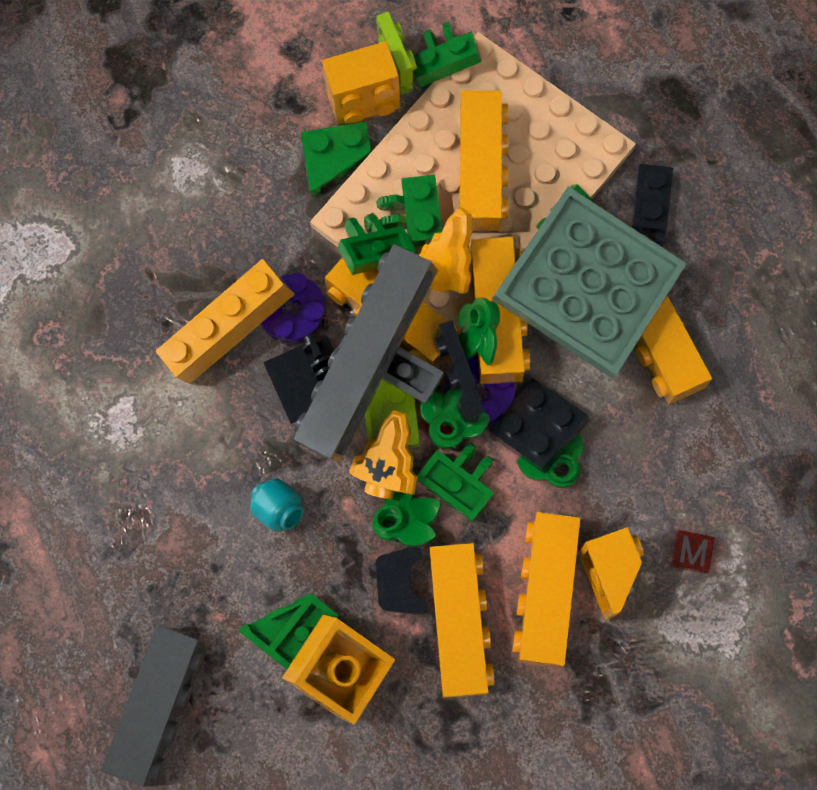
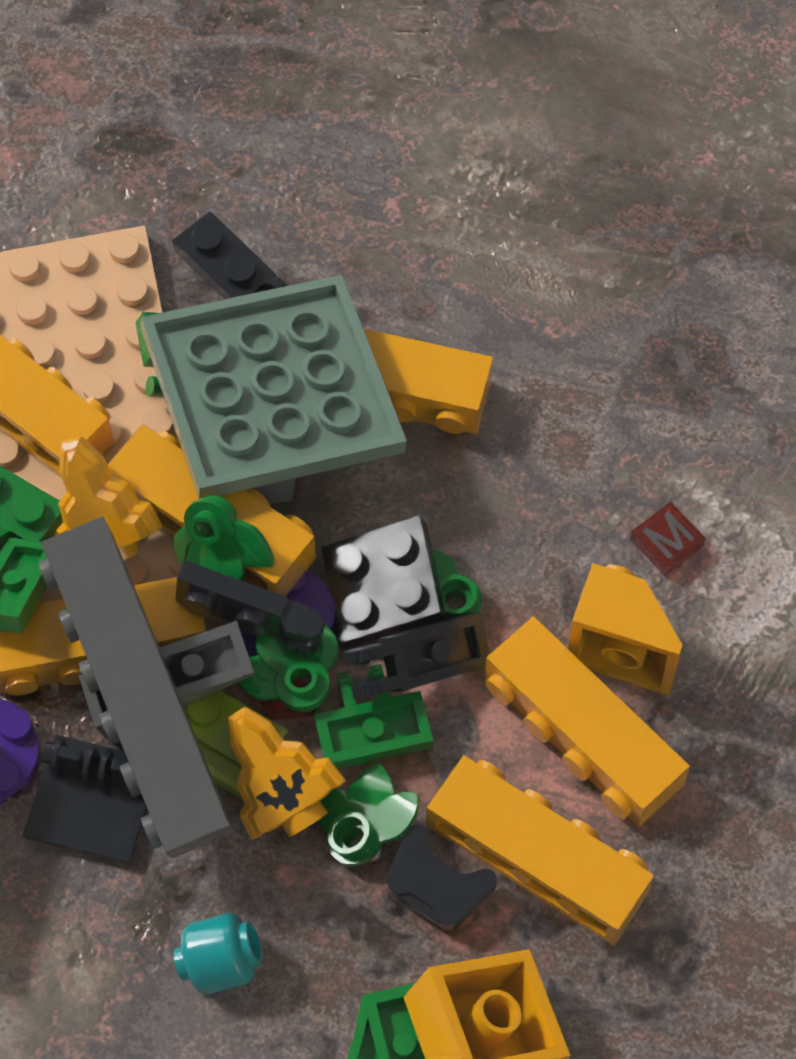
camera: 55 degrees left, 10 degrees down
none -> black hinge [343,612,490,699]

